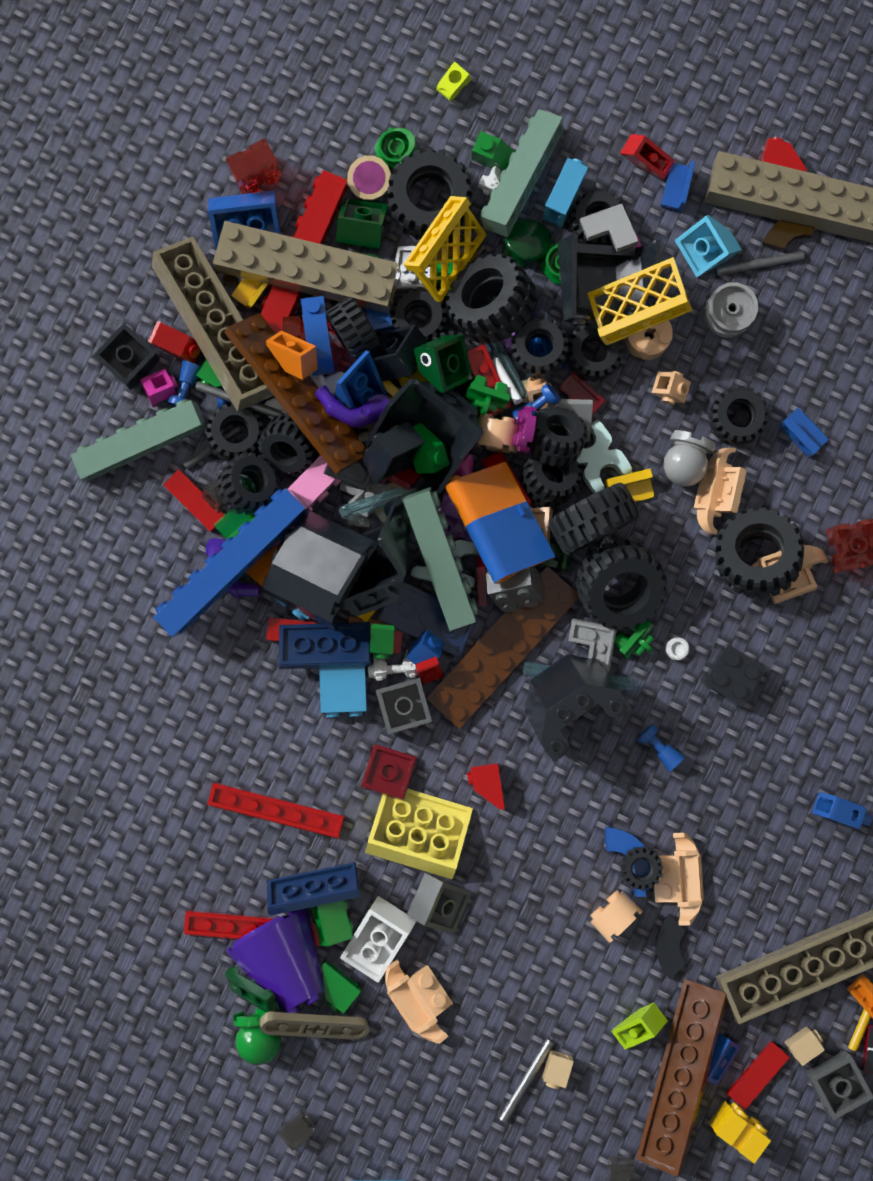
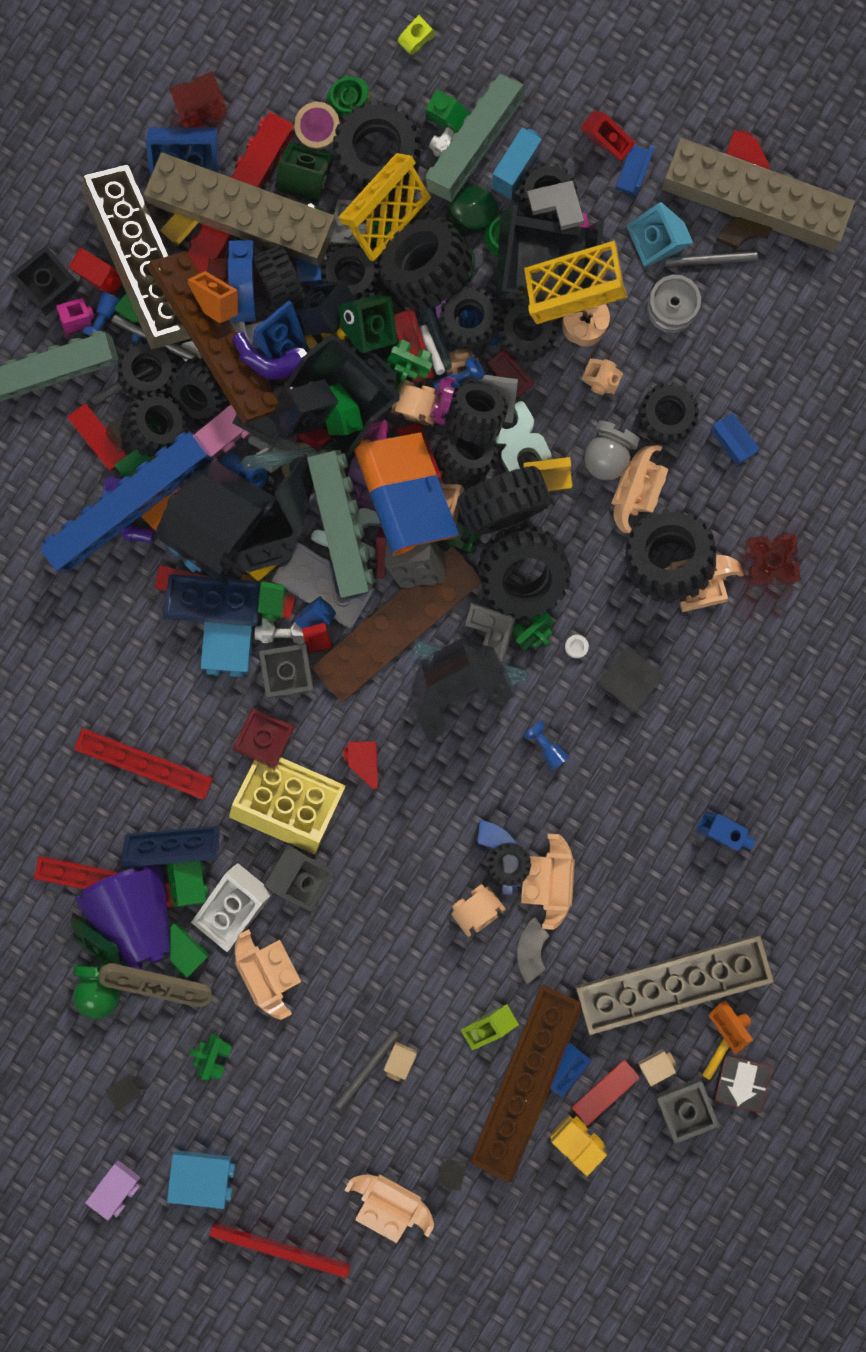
camera: 10 degrees right, 0 degrees up
none -> green hips [189,1033,232,1081]
none -> blue piece [221,452,268,488]

